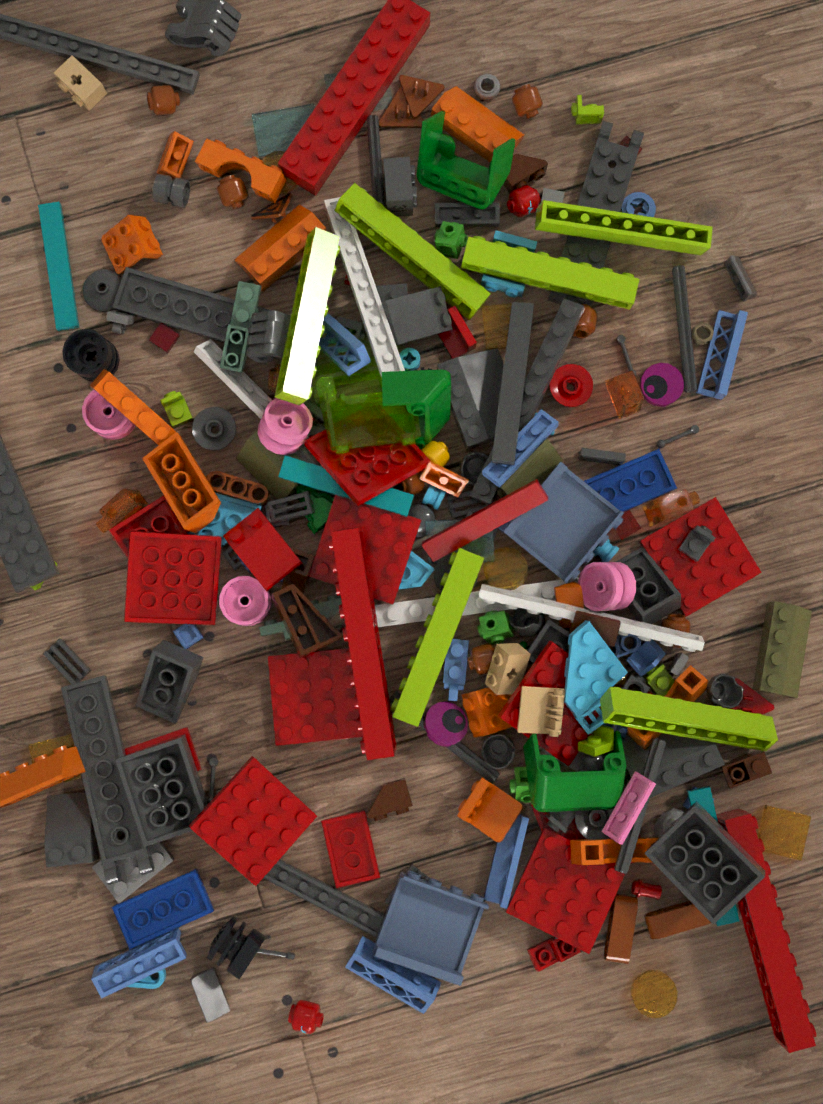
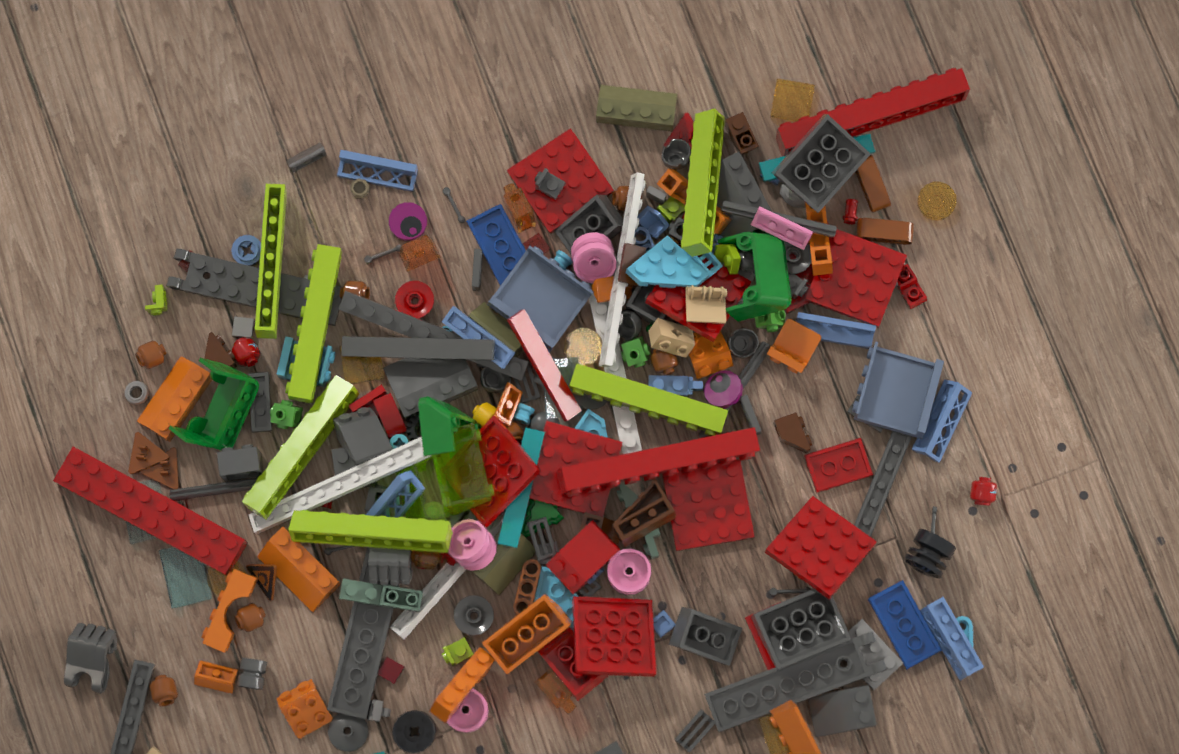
camera: 90 degrees left, 5 degrees down
flat silver slope [190,967,230,1023] -> none
dark grey axle [672,265,697,393] -> none
none -> red slope [373,393,407,439]
none -> dark grey tile [739,395,762,435]

